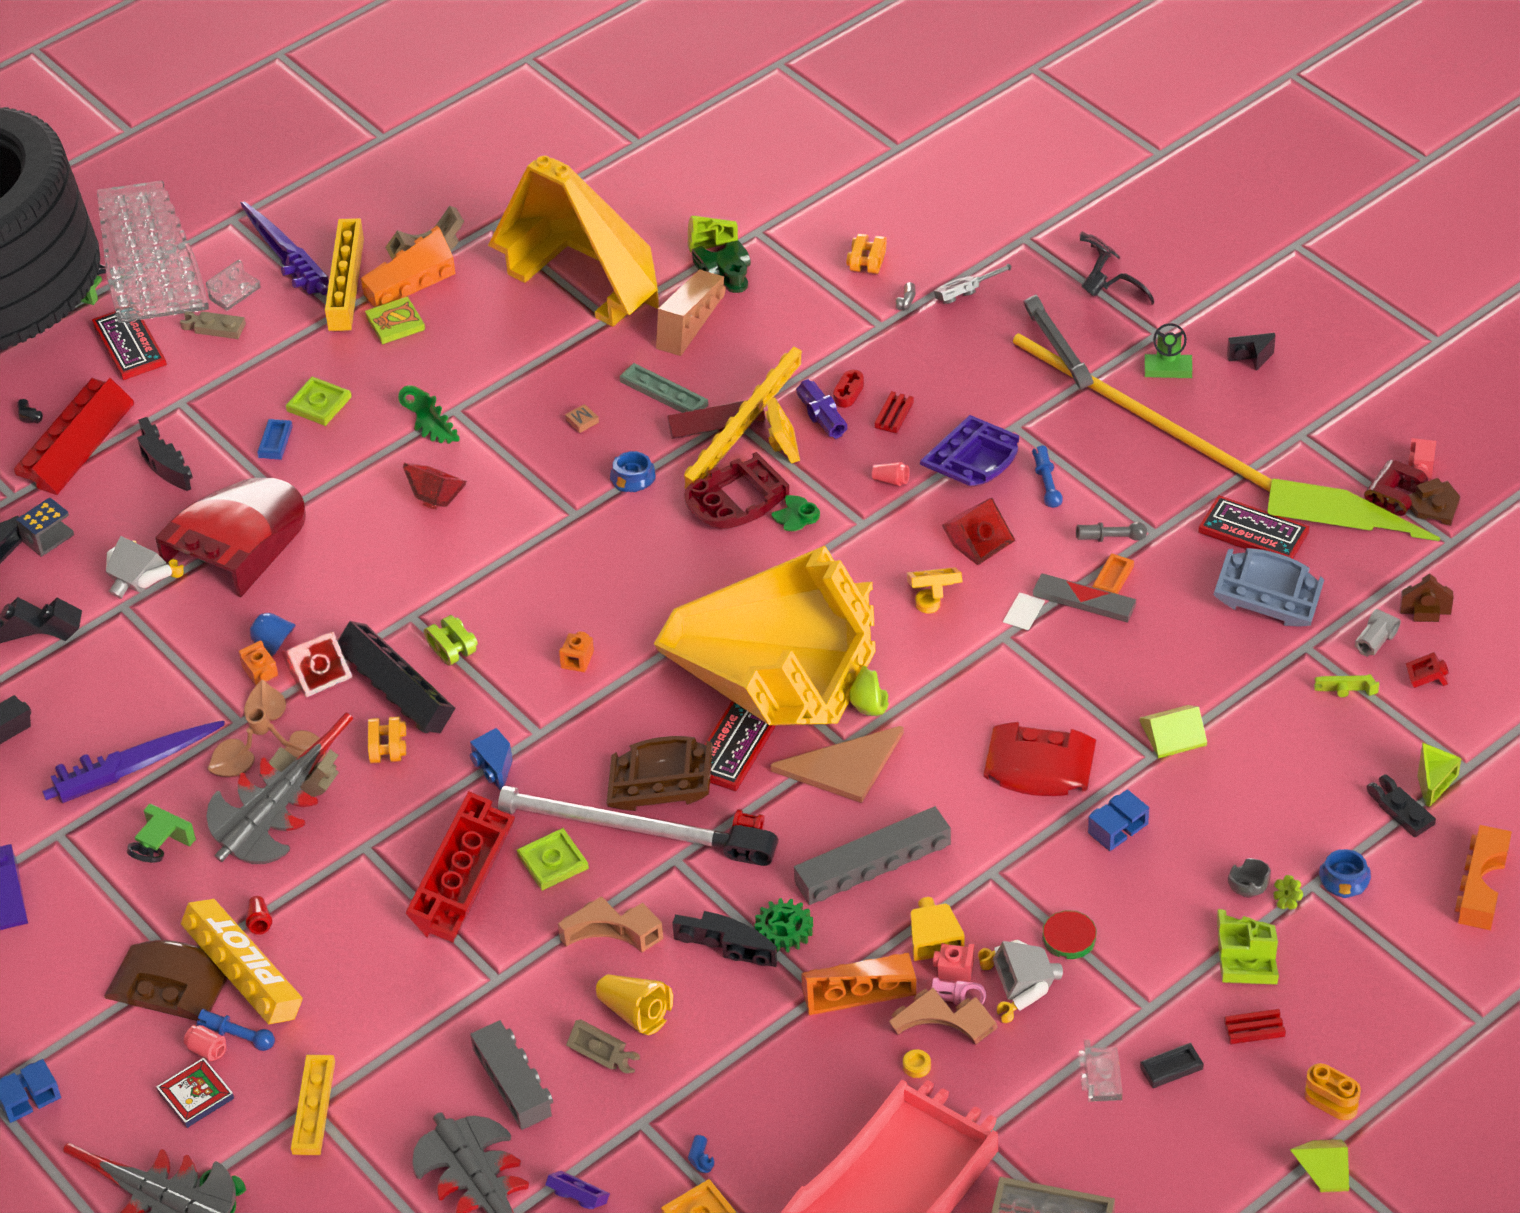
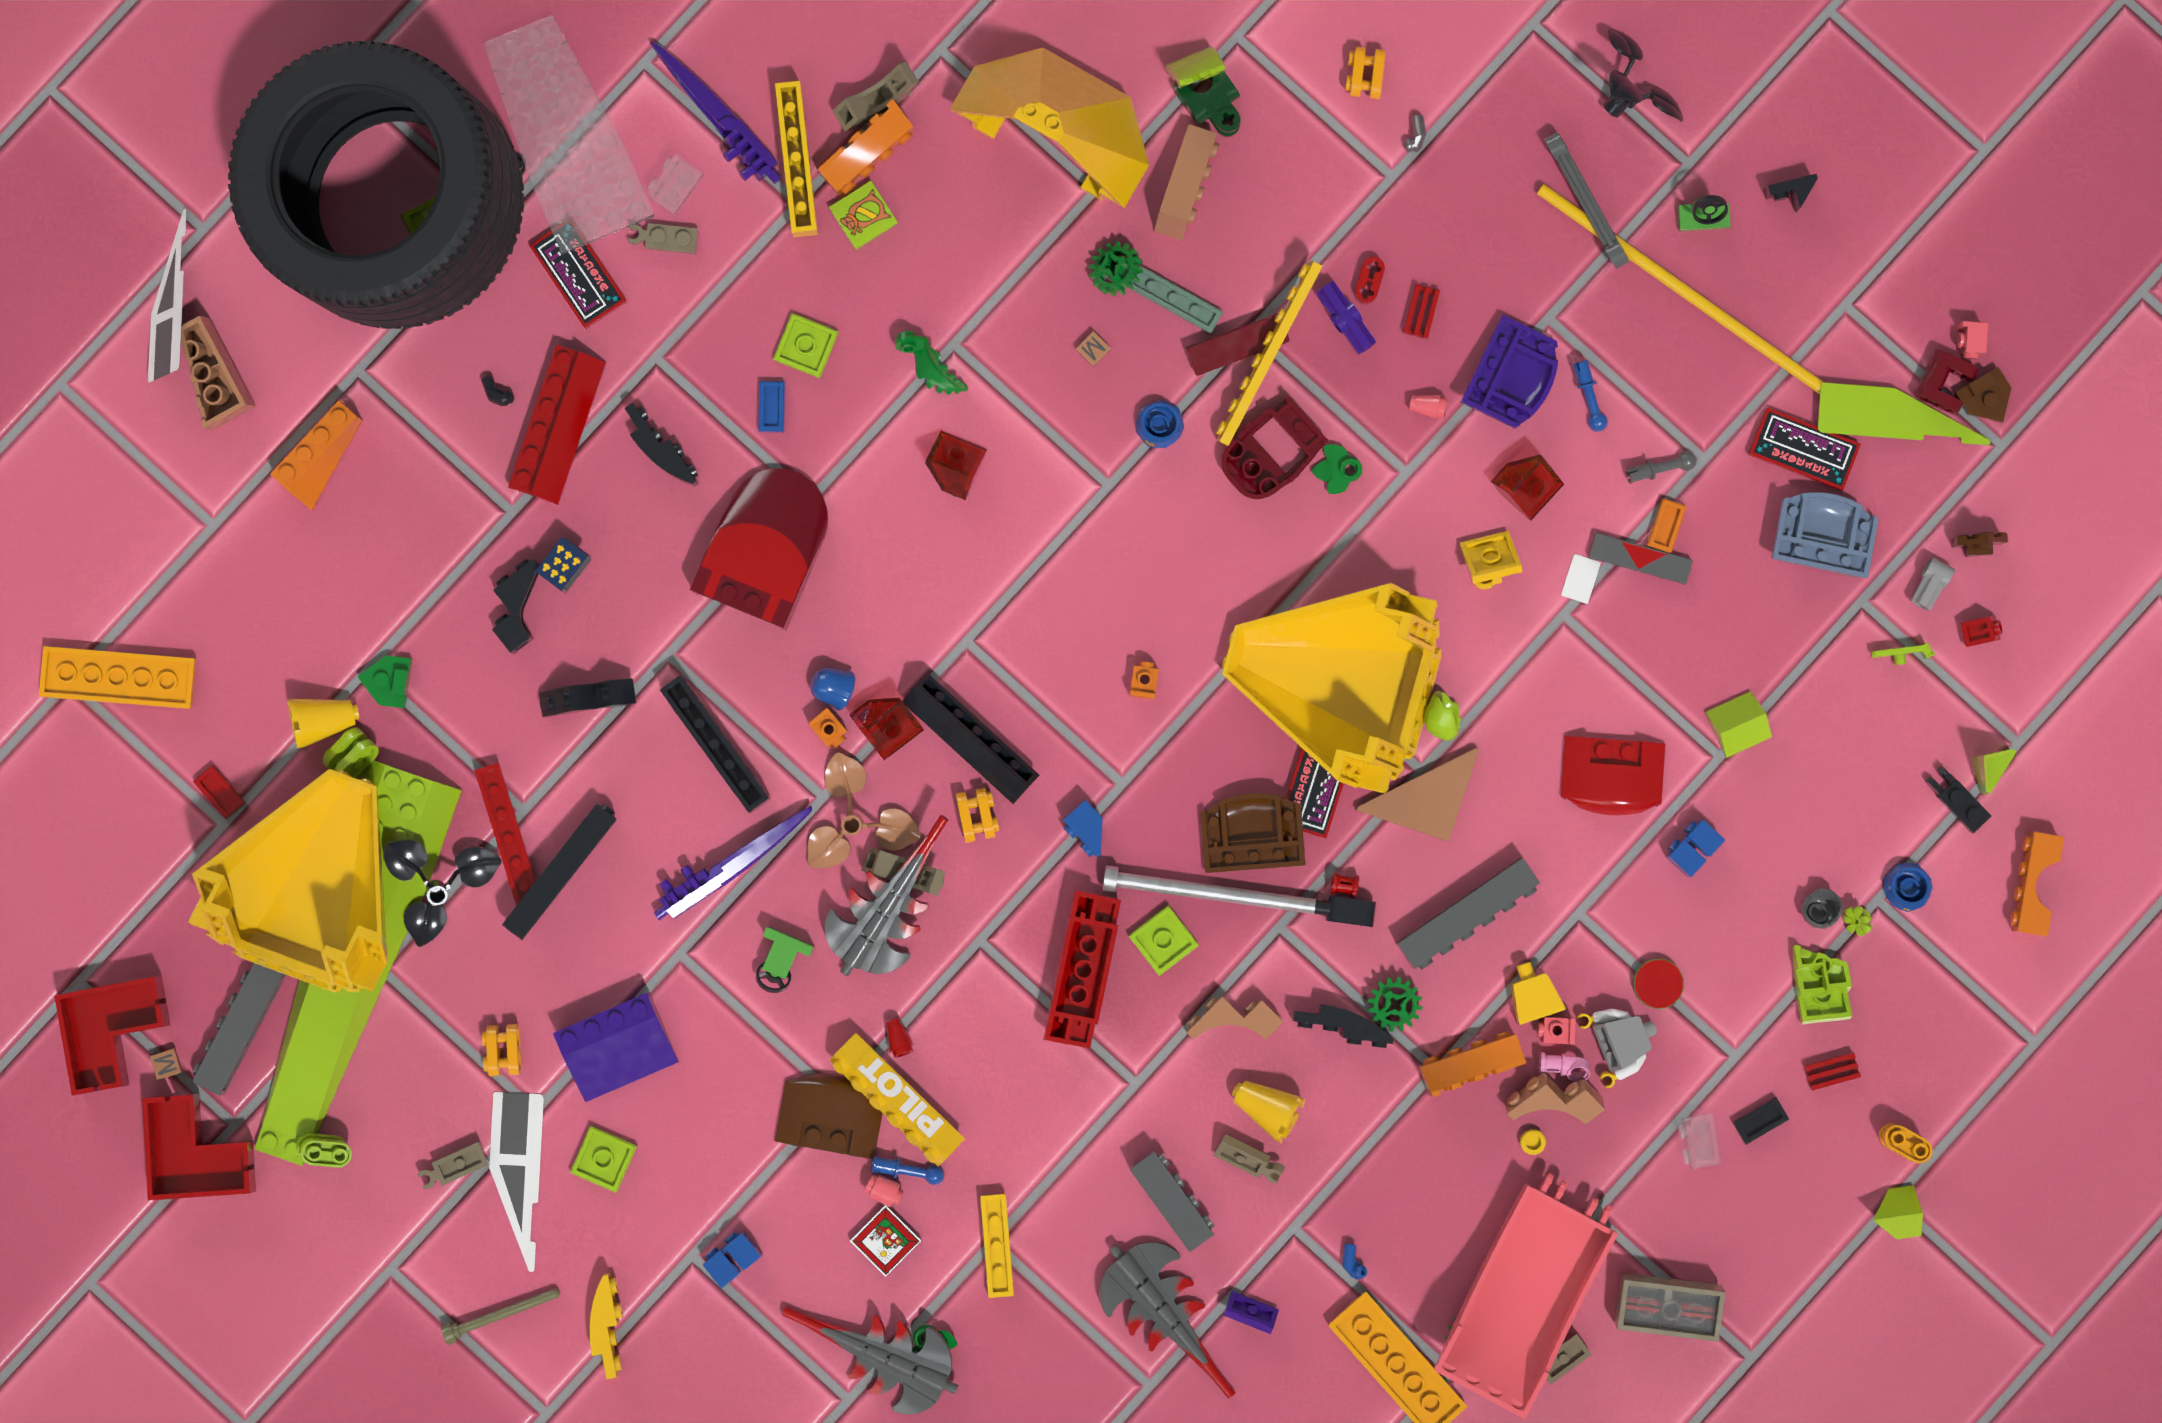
camera: 15 degrees left, 40 degrees up
light grey torso [106,536,184,599] -> none
lime brick [424,615,478,666] -> none
yellow hinge [765,397,800,464] -> none
piece [933,264,1012,304] -> none
none -> black brick [660,675,771,814]
none -> green gear [1089,241,1143,297]

